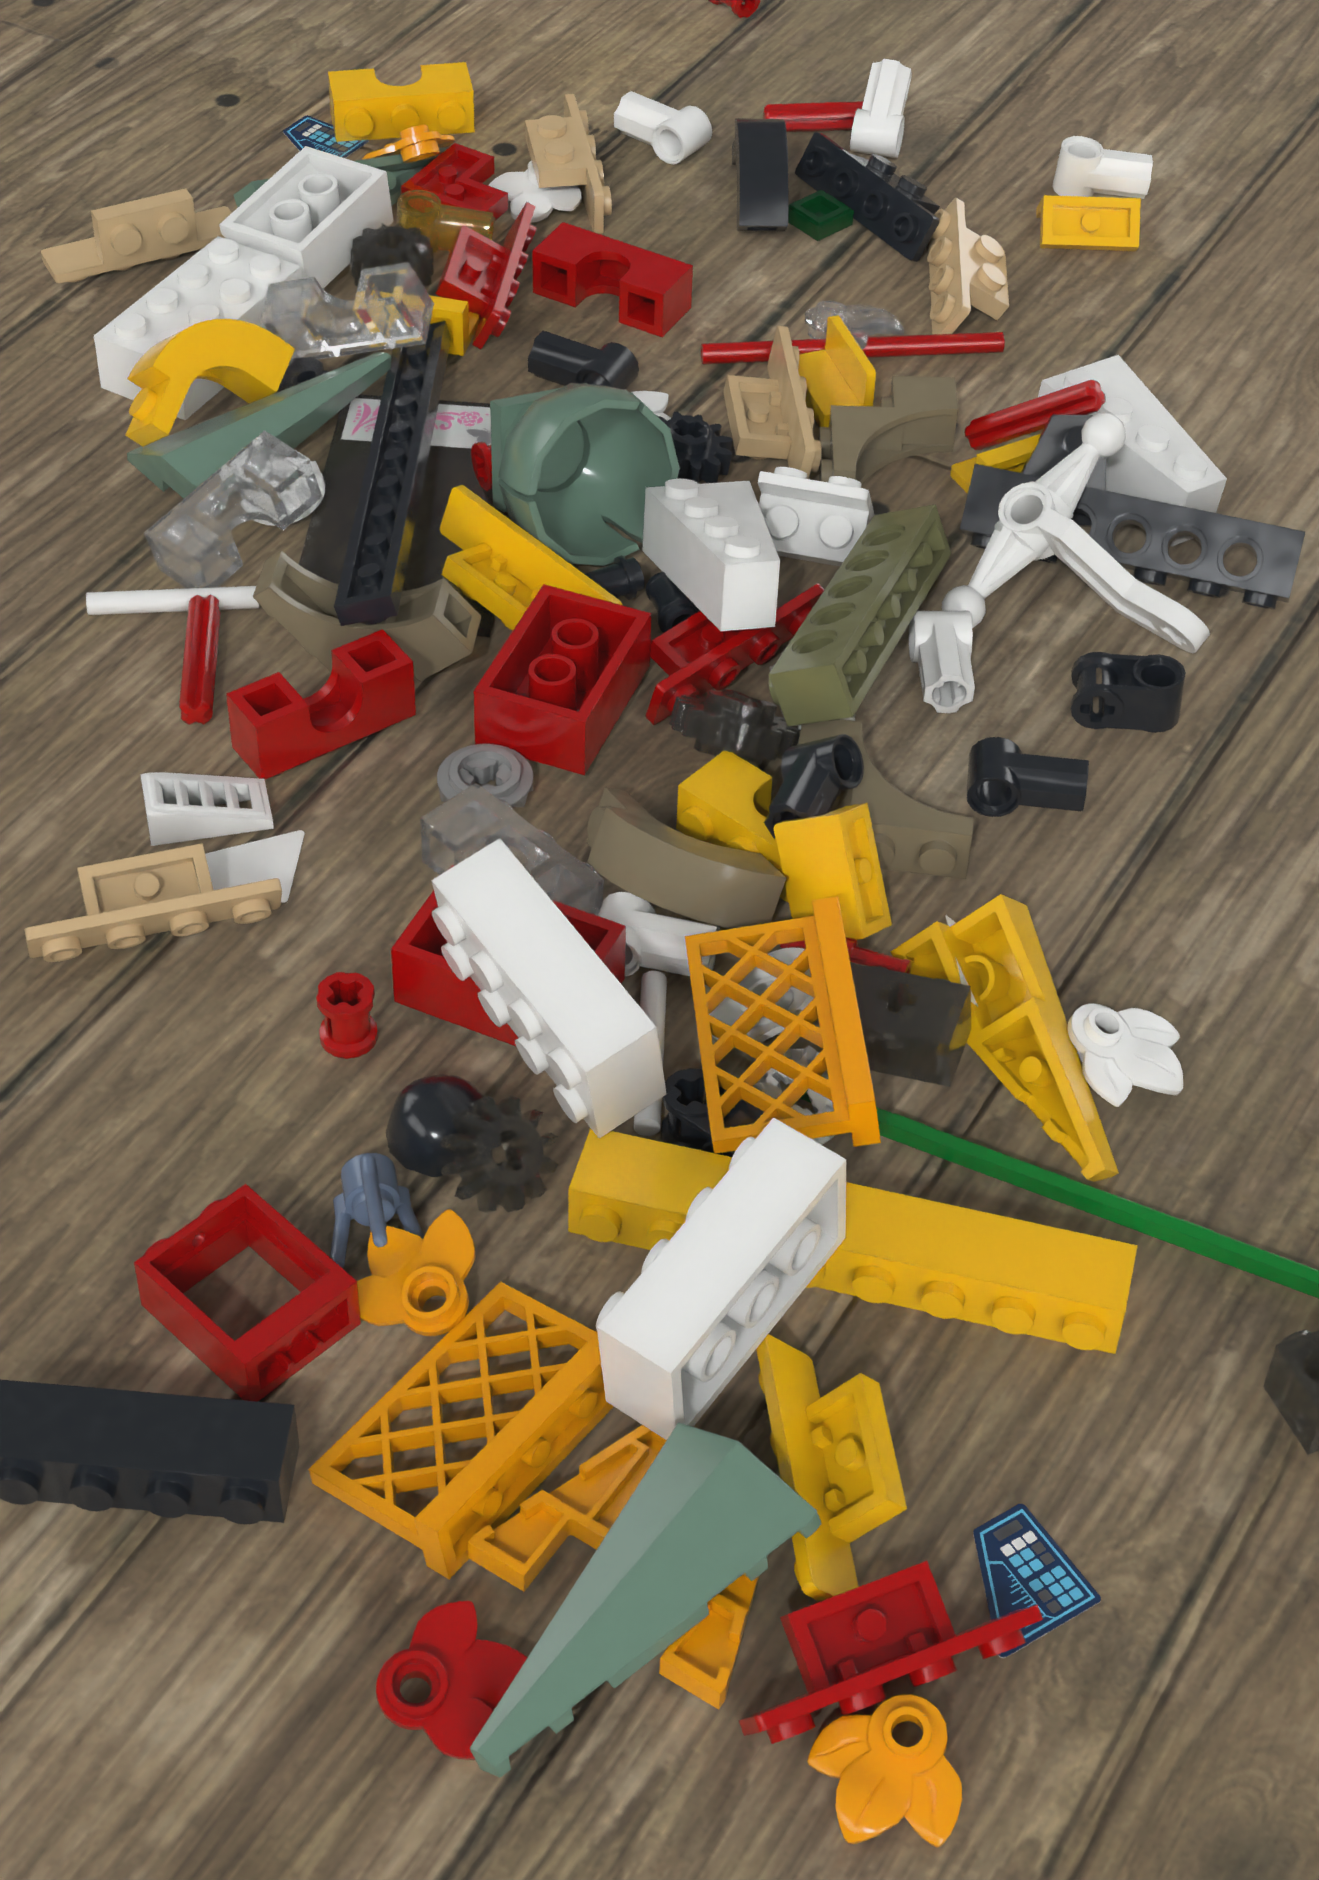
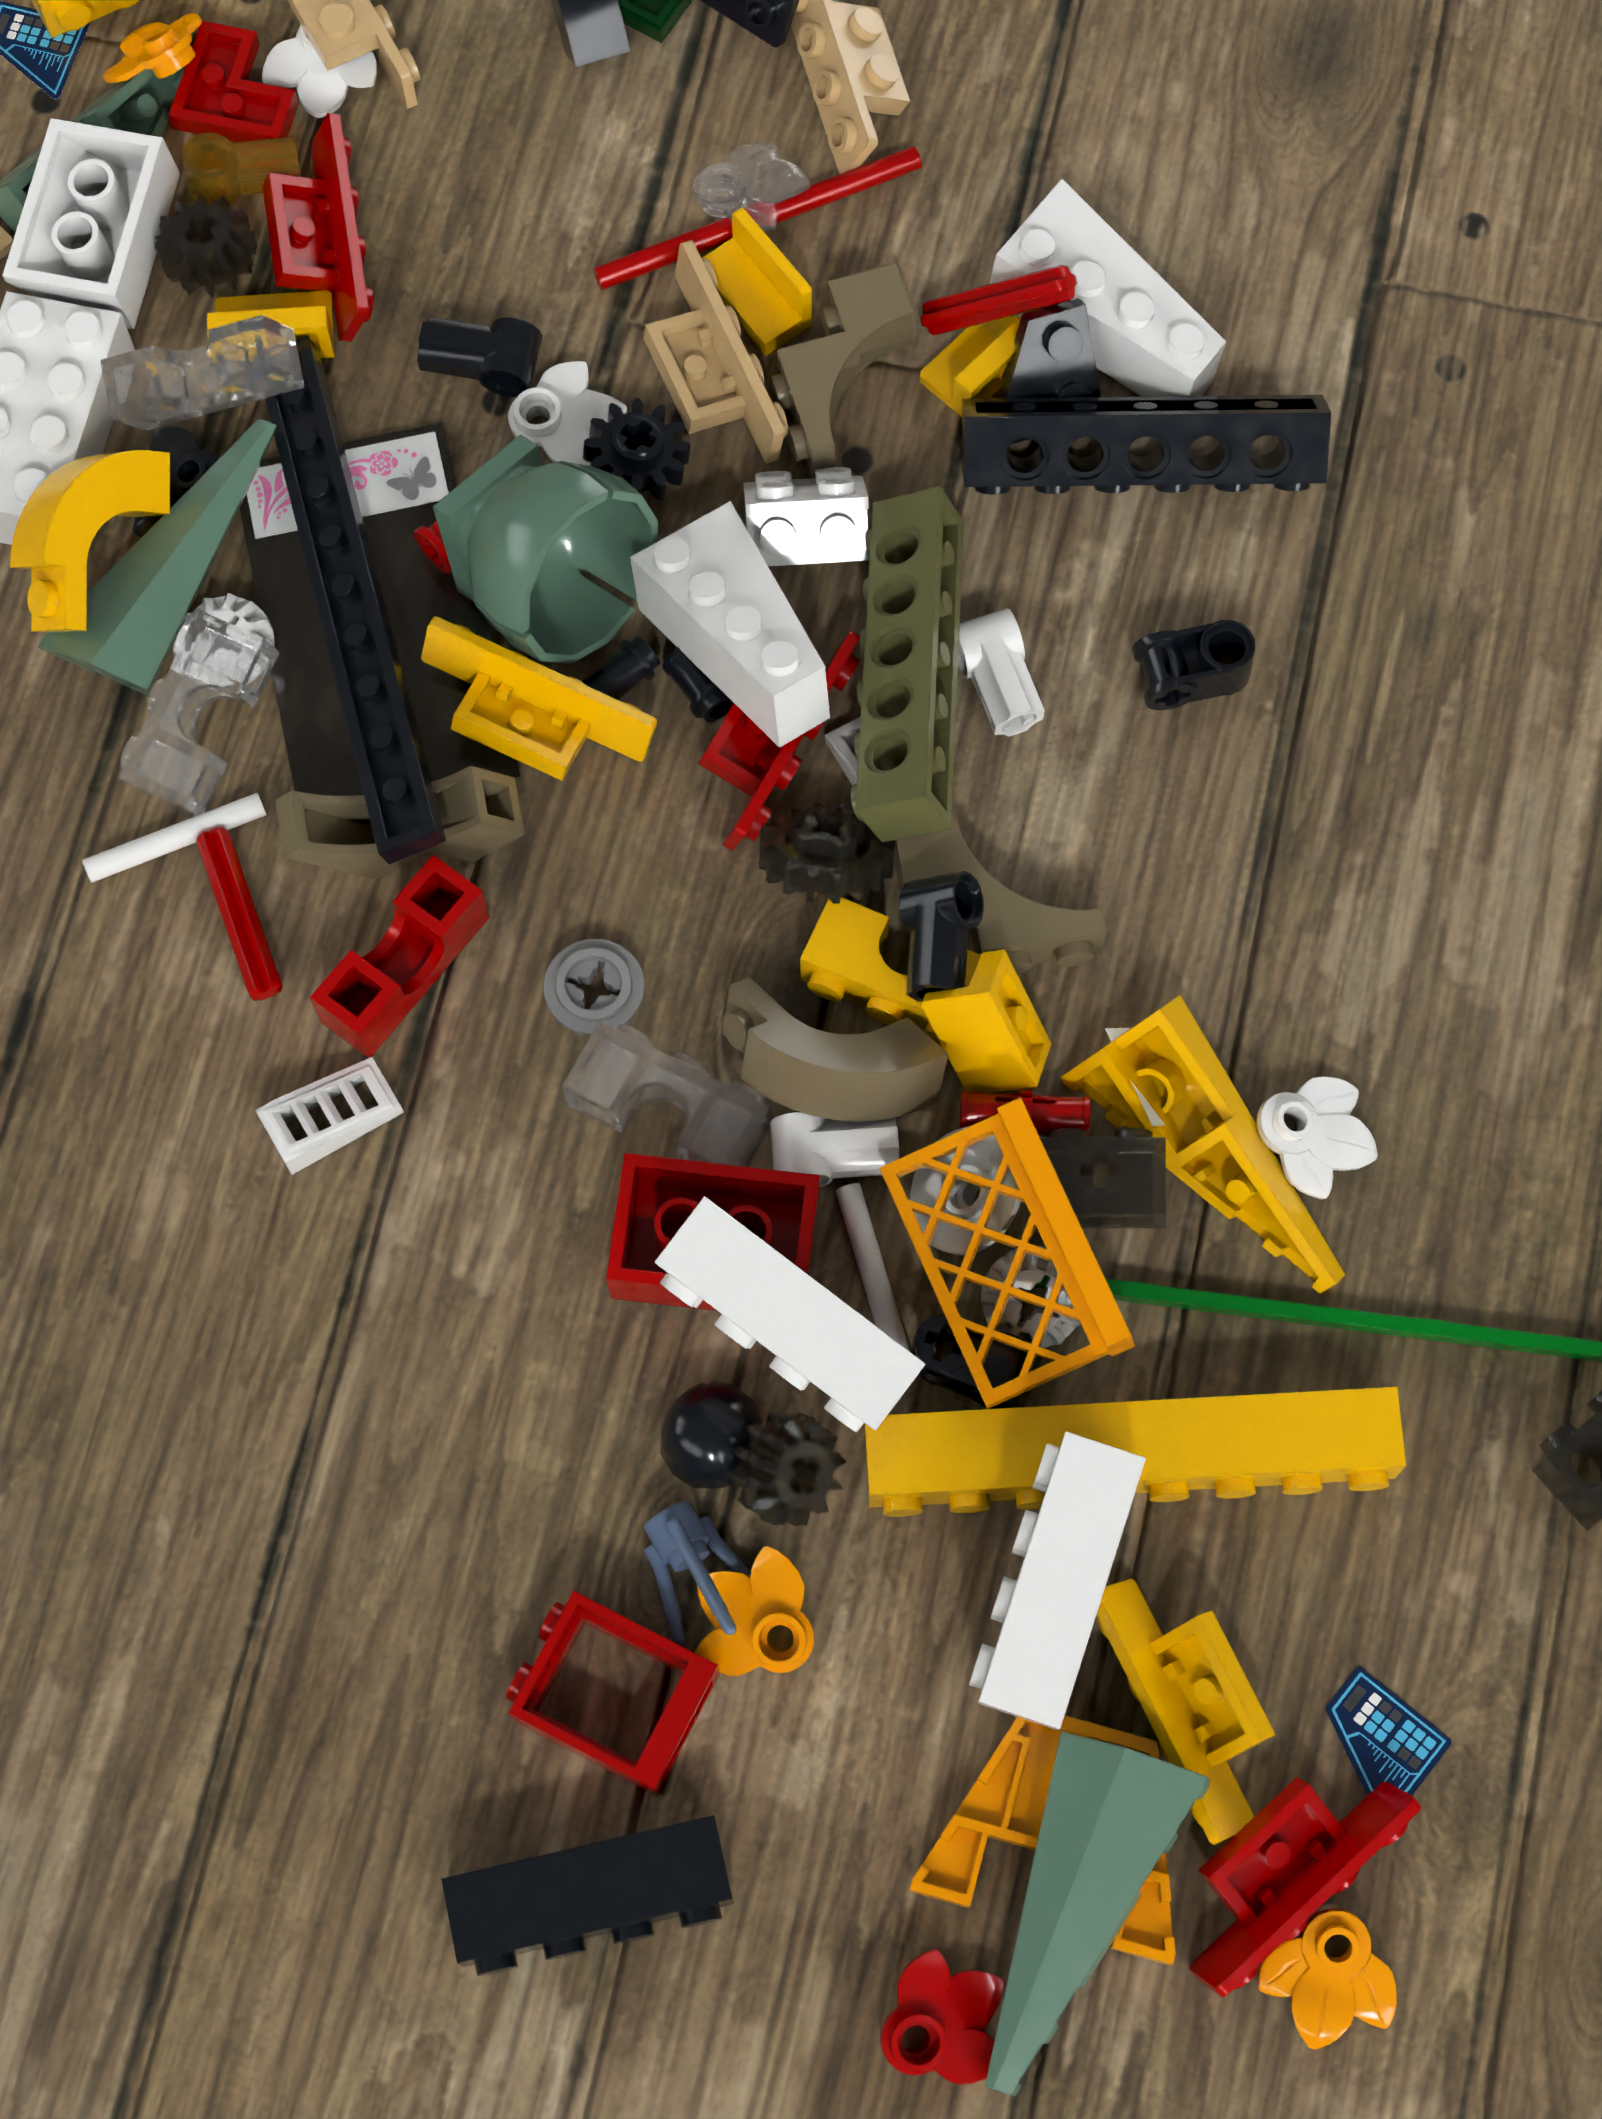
camera: 15 degrees left, 25 degrees up
tan bracket [24,843,282,962] -> none
white sticker [205,830,305,903] -> none
light orange fence [308,1281,614,1580] -> none
red bush [316,972,378,1059] -> none
red brick [473,584,651,776] -> none
red arch [532,222,693,338] -> none
white piece [942,412,1210,653] -> none
black piece [967,737,1089,817] -> none

